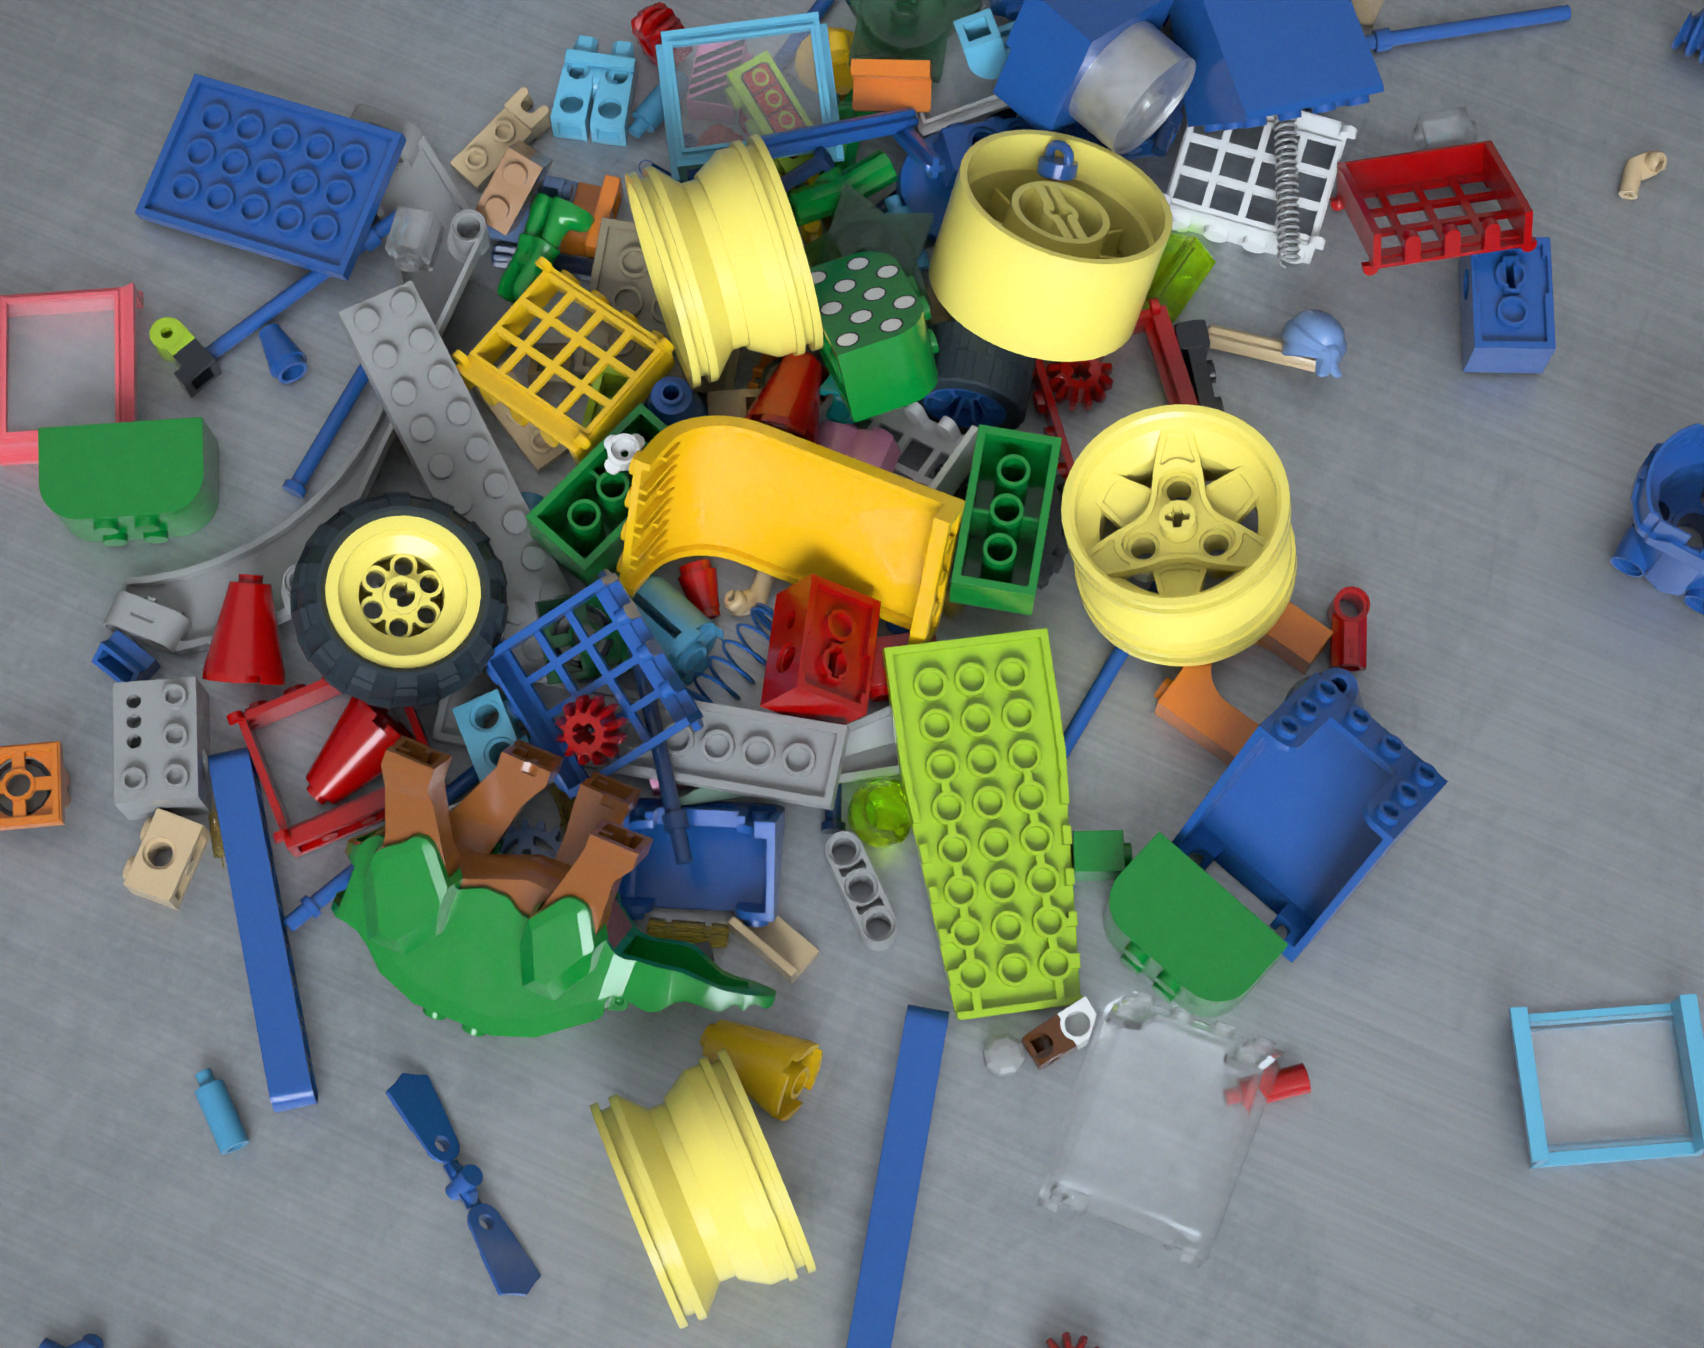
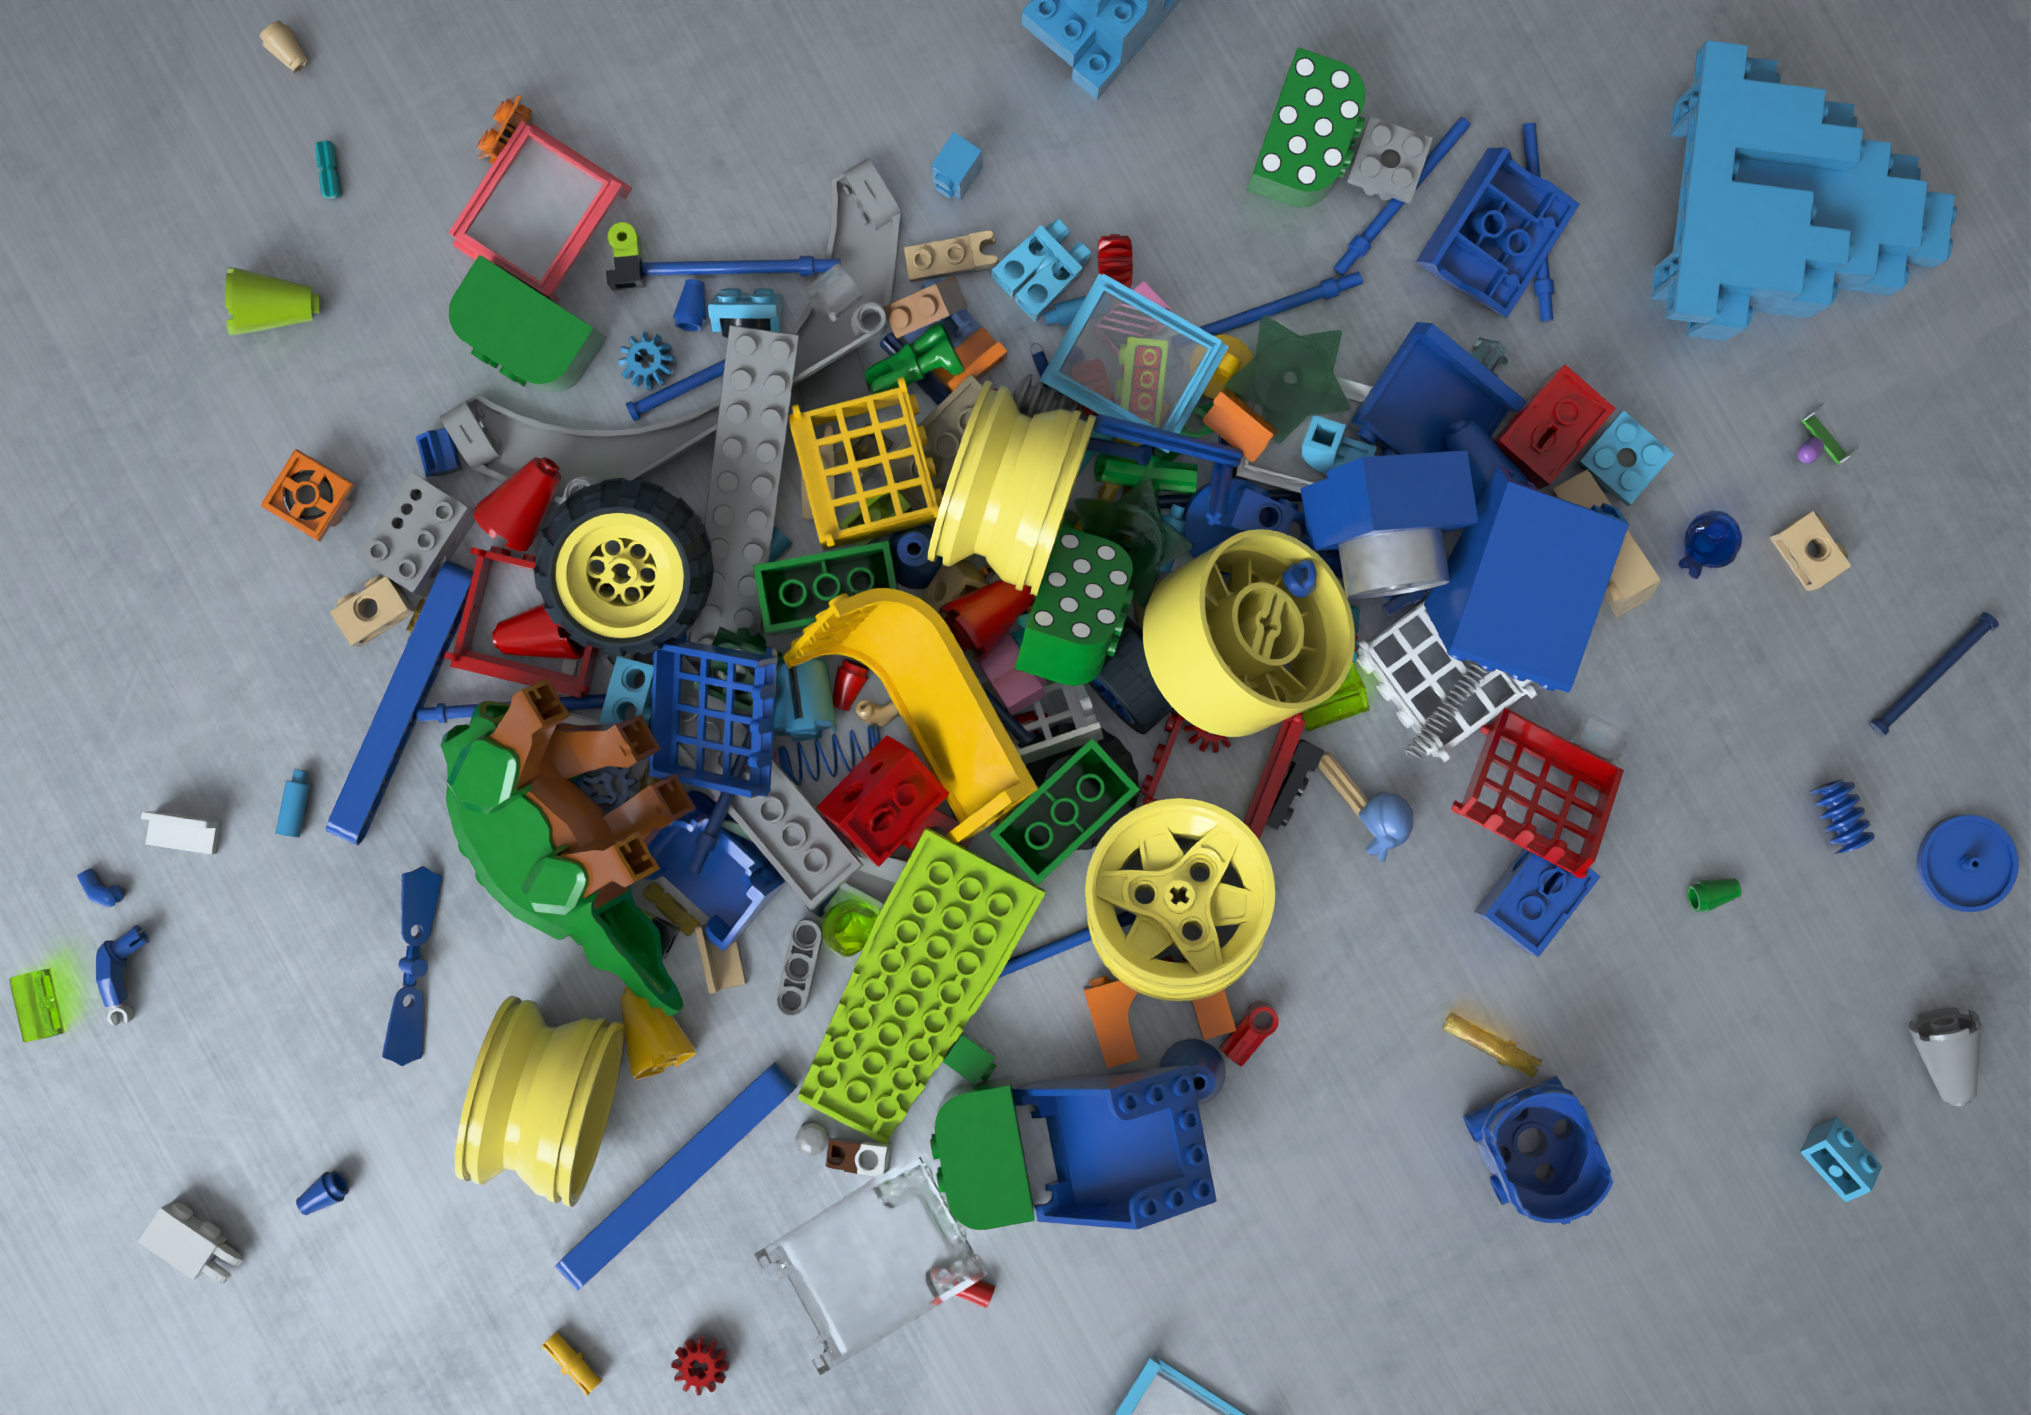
camera: 35 degrees right, 15 degrees up
blue plate [135,74,407,281] -> none
red gear [554,694,628,766] -> none
white plate [604,433,645,475] -> none
blue bar [1365,5,1571,53] -> none
tan arm [1618,150,1667,200] -> none
none -> white panel [141,811,221,854]
none -> dark azure gear [618,332,676,390]
none -> medium azure piece [708,288,783,338]
none -> dark azure brick [931,132,983,200]
none -> clear yellow pin [1442,1012,1542,1078]
none -> green cone [1687,878,1741,913]

